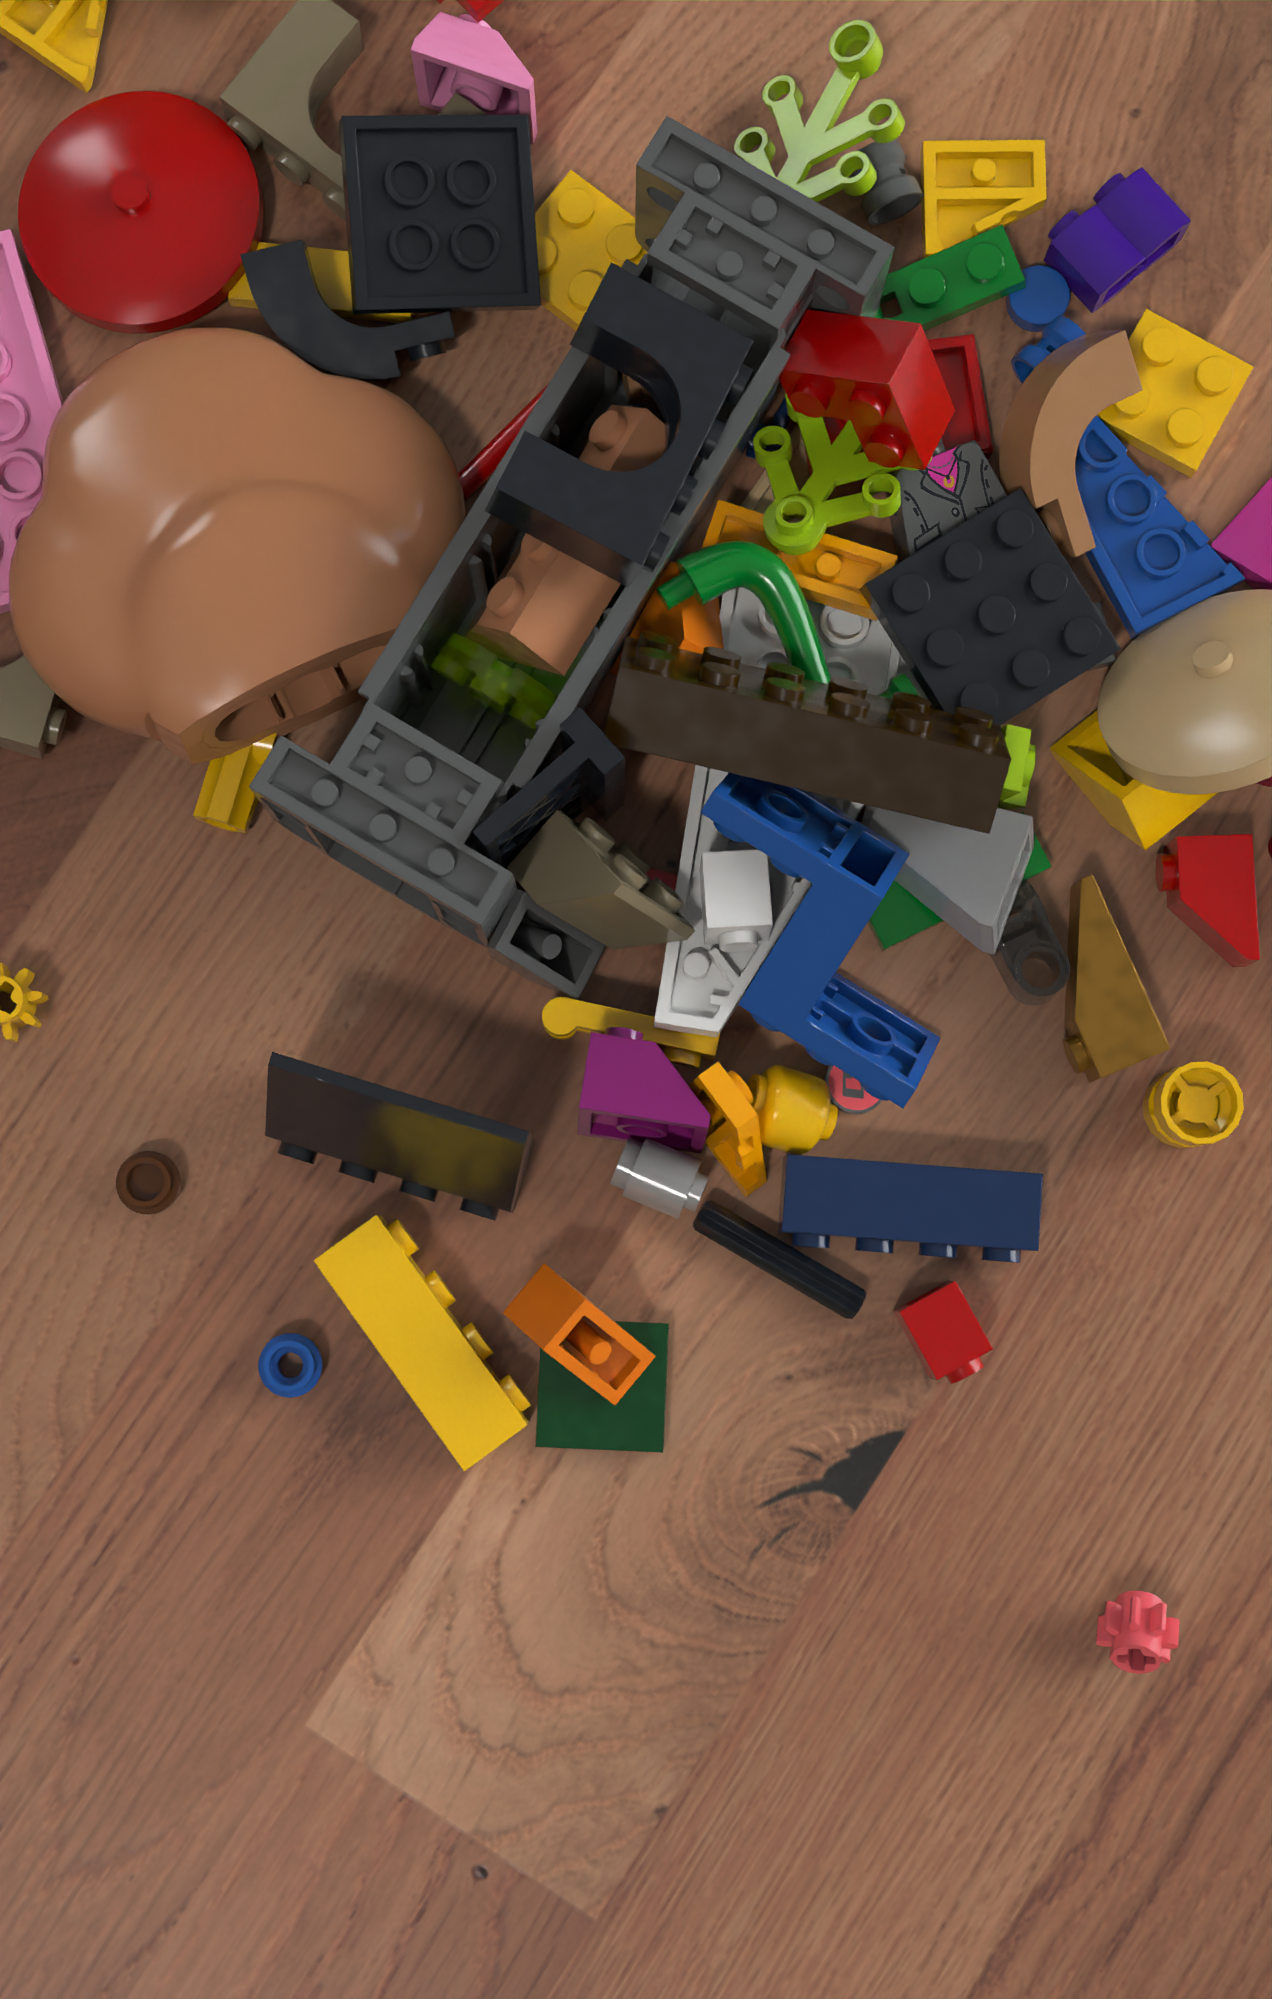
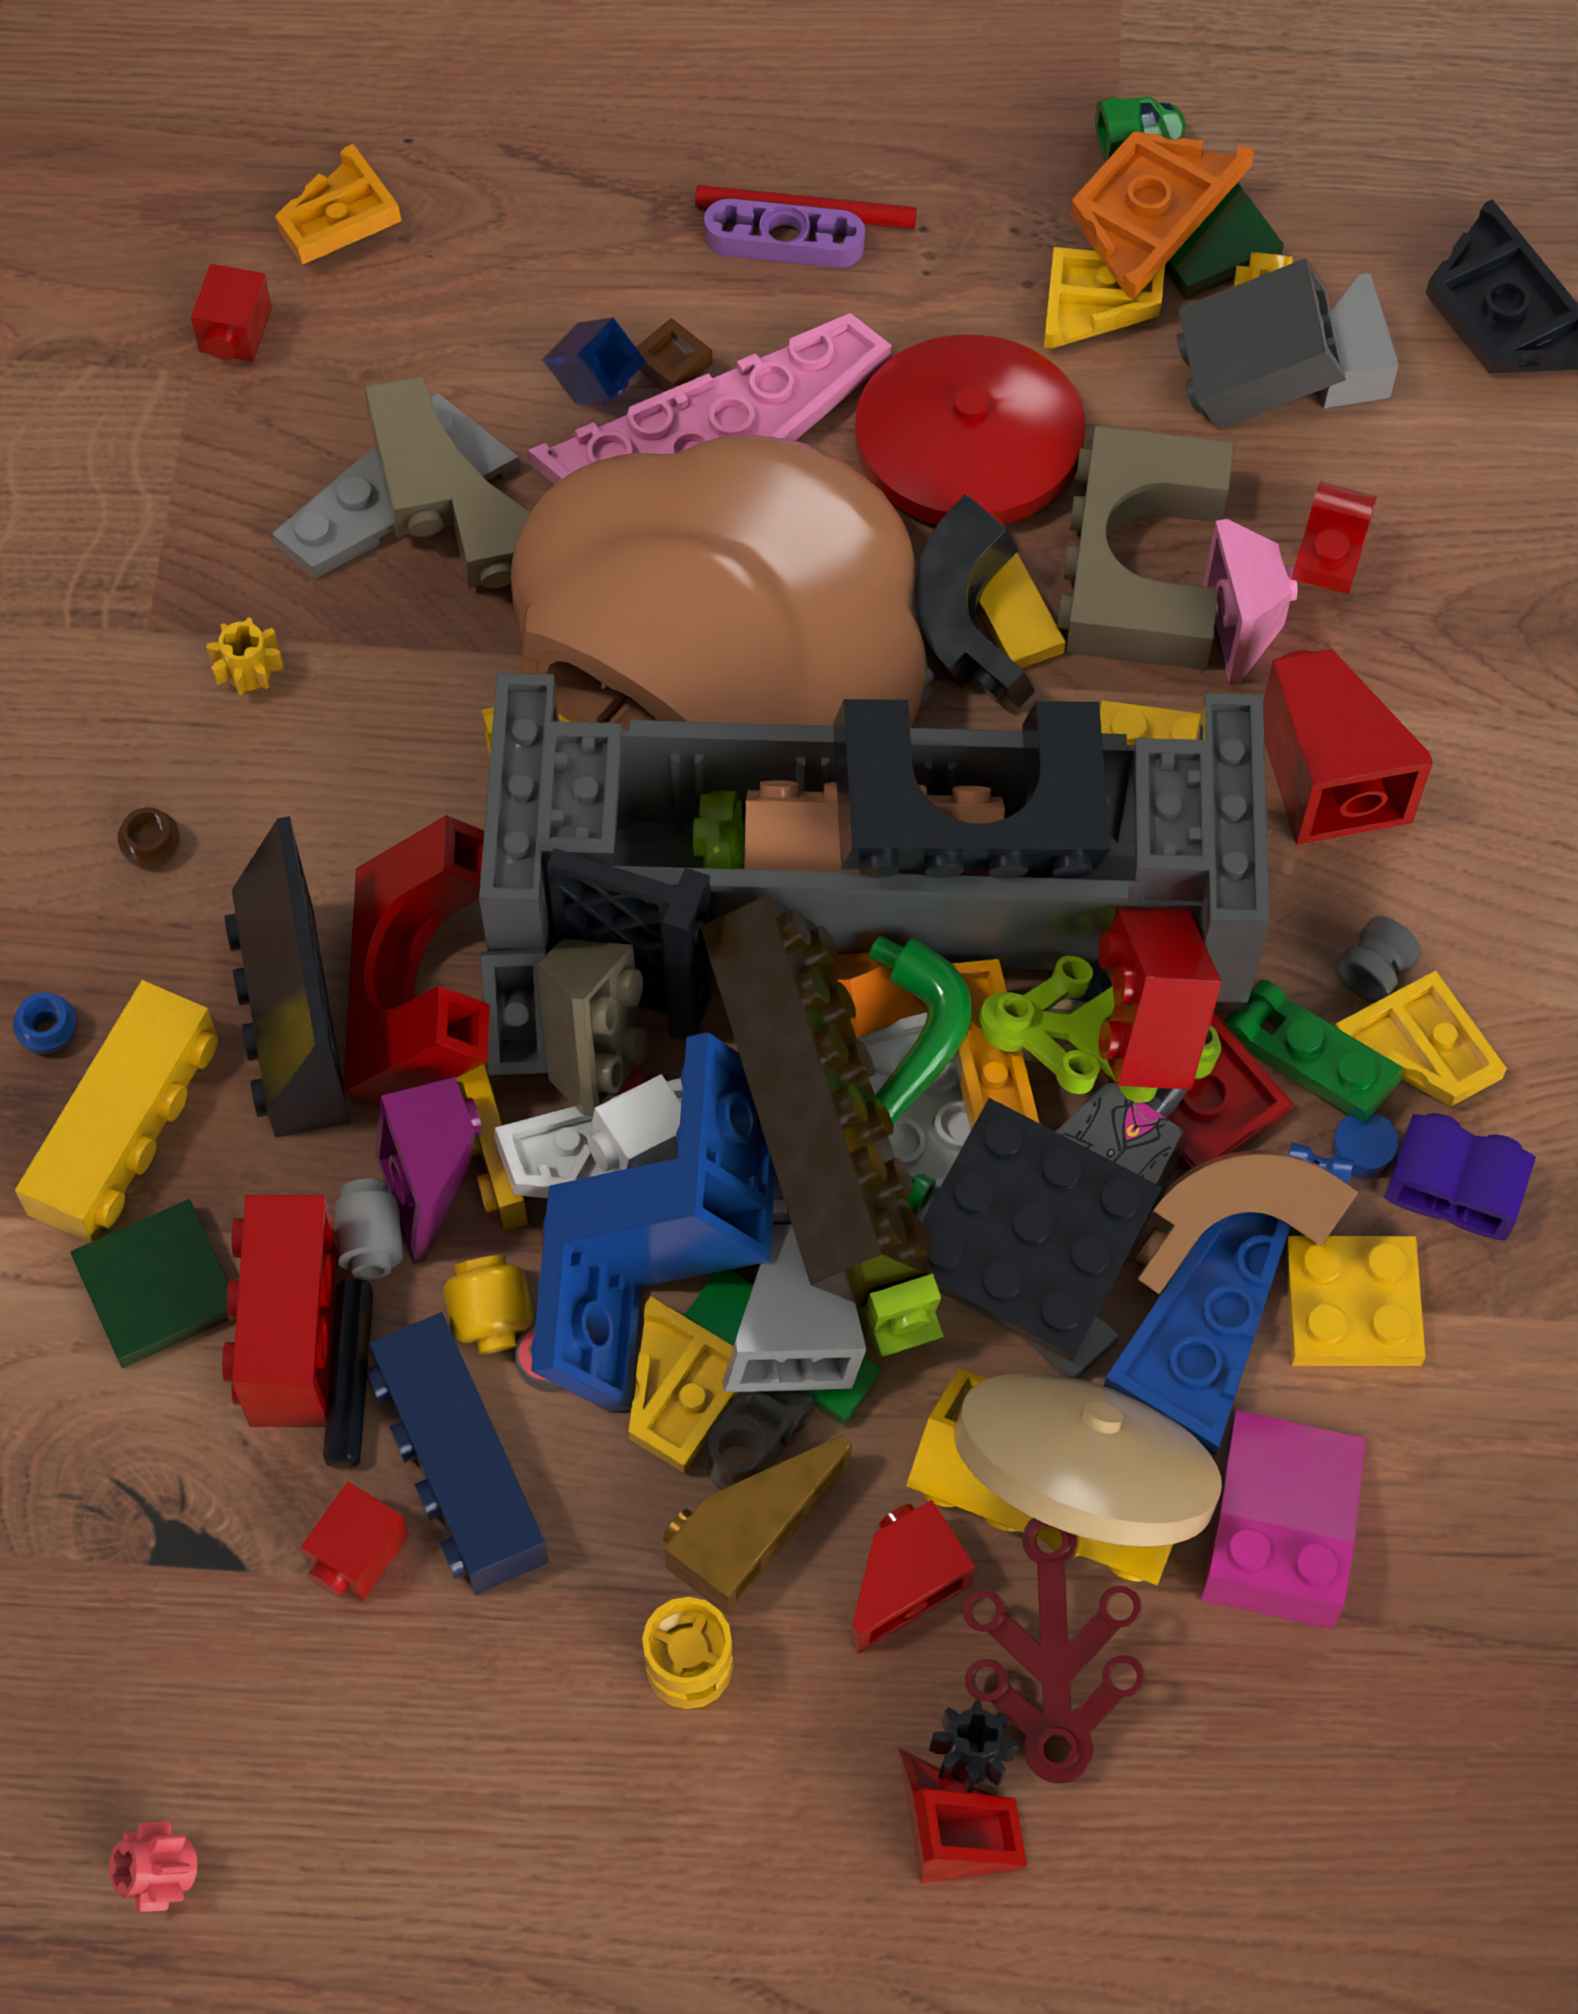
camera: 65 degrees right, 20 degrees down
black plate [339,115,541,314] -> none
orange slope [503,1263,656,1406] -> none
light orange wing [688,1062,767,1198] -> none
lime plant [734,20,905,202] -> none
none -> red brick [222,1195,338,1427]
none -> red arch [343,815,490,1105]
none -> yellow wing [628,1296,740,1474]
none -> red slope [1263,649,1433,845]

